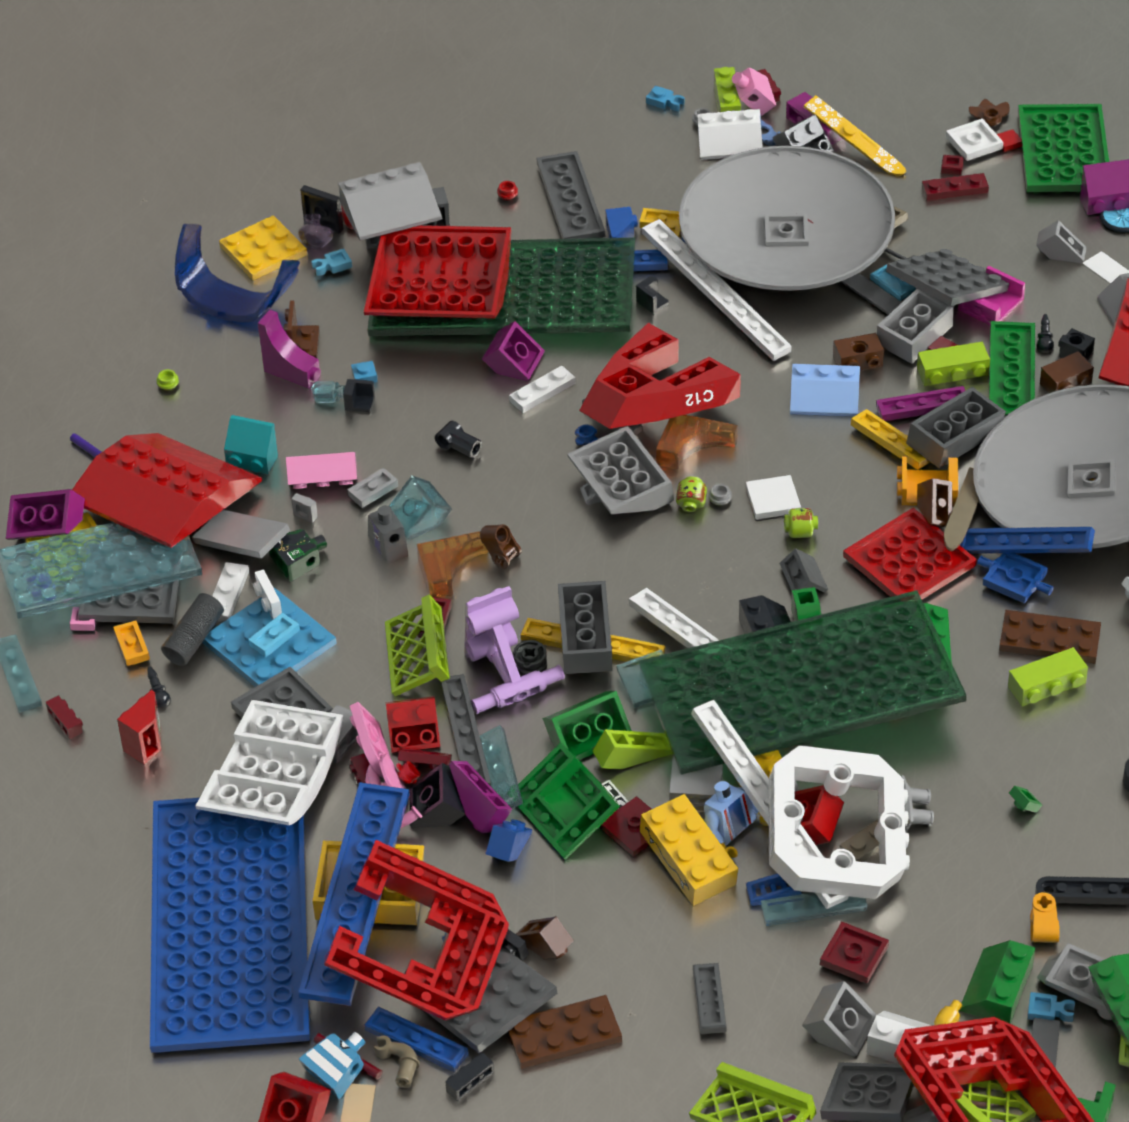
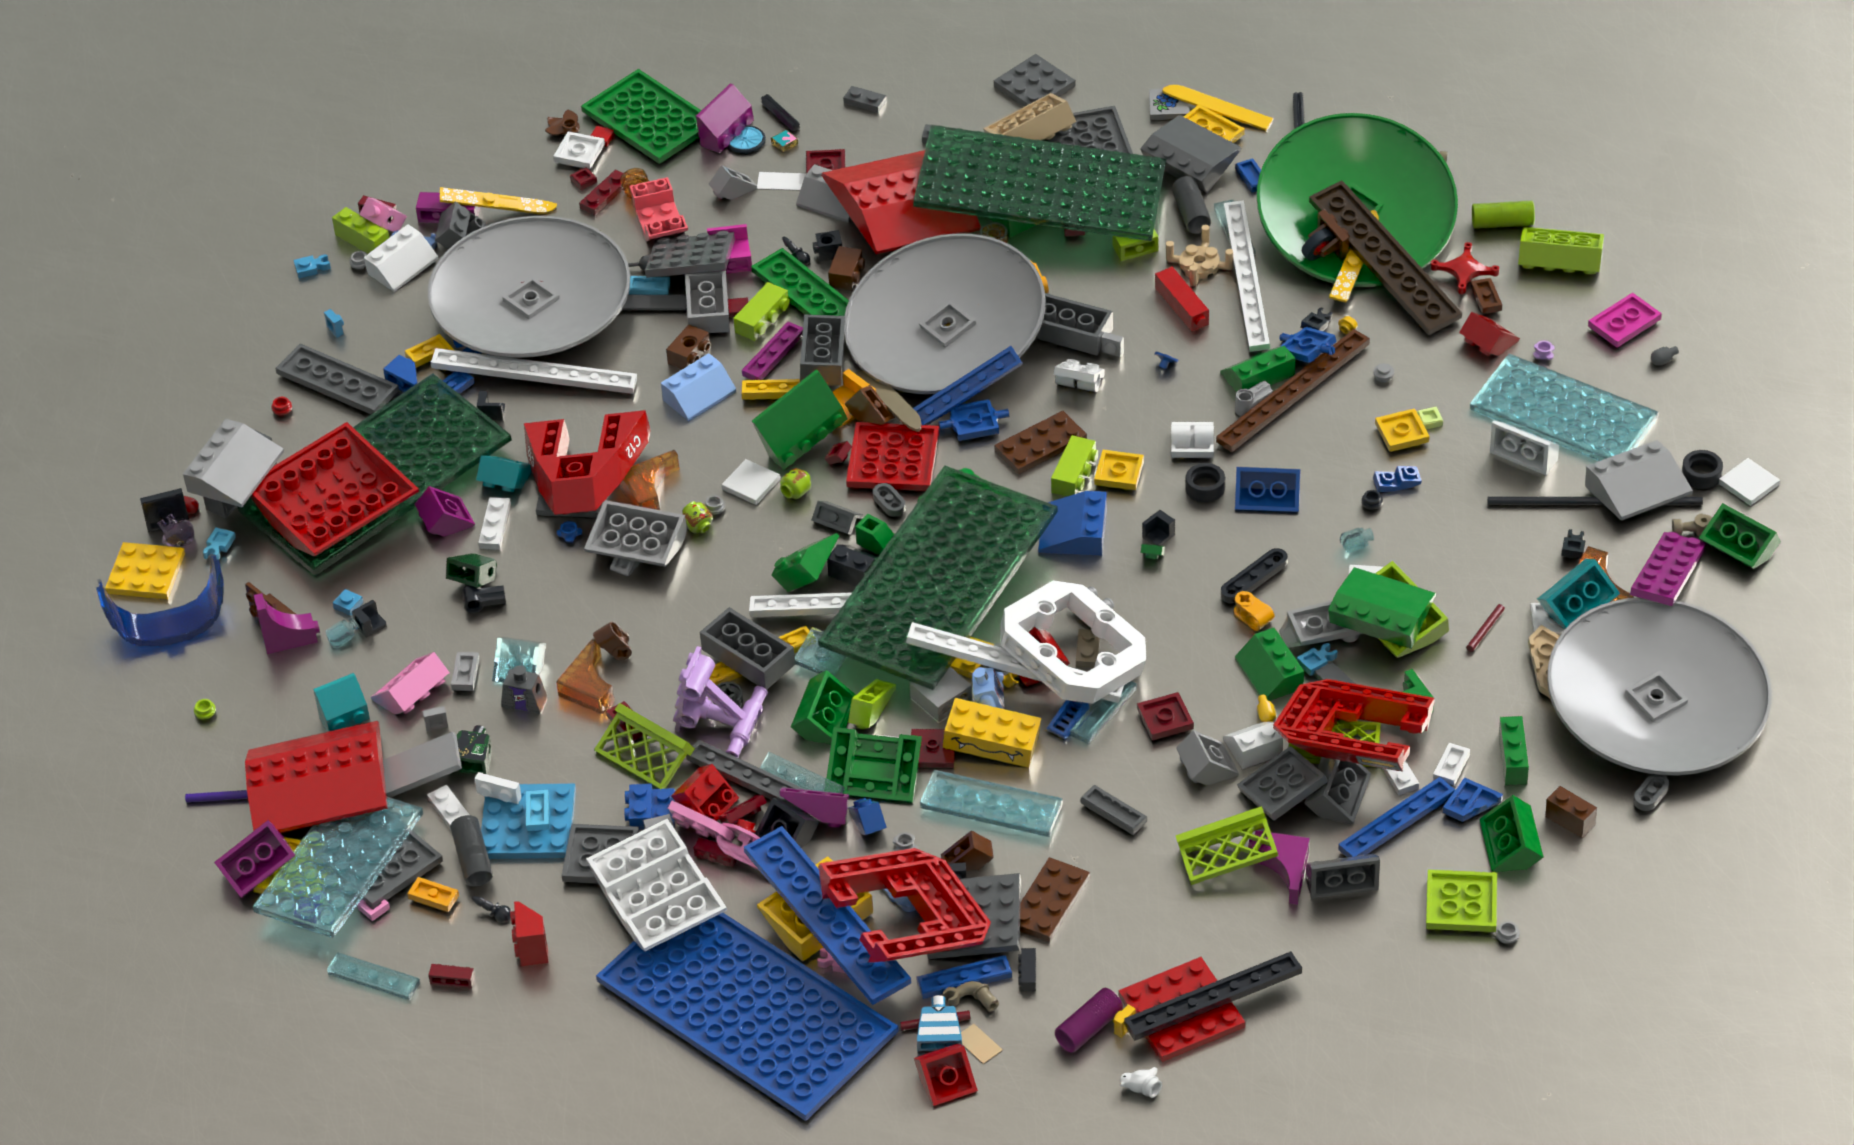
camera: 45 degrees left, 0 degrees up
none -> dark azure plate [324,309,344,338]
none -> dark green torso [446,553,497,587]
none -> teal slope [476,455,532,492]
none -> clear orange wheel [620,168,649,199]
none -> blue plate [624,783,675,830]
none -> coral slope [630,177,688,241]
none -> green slope [752,369,848,470]
none -> green slope [771,533,839,592]
none -> dark red plate [824,441,852,465]
none -> dark grey plate [873,483,906,517]
none -> light grey plate [893,832,917,851]
none -> clear light blue plate [920,770,1063,837]
none -> blue slope [1038,491,1107,556]
none -> yellow plate [1094,450,1144,490]
none -> black panel [1142,510,1175,546]

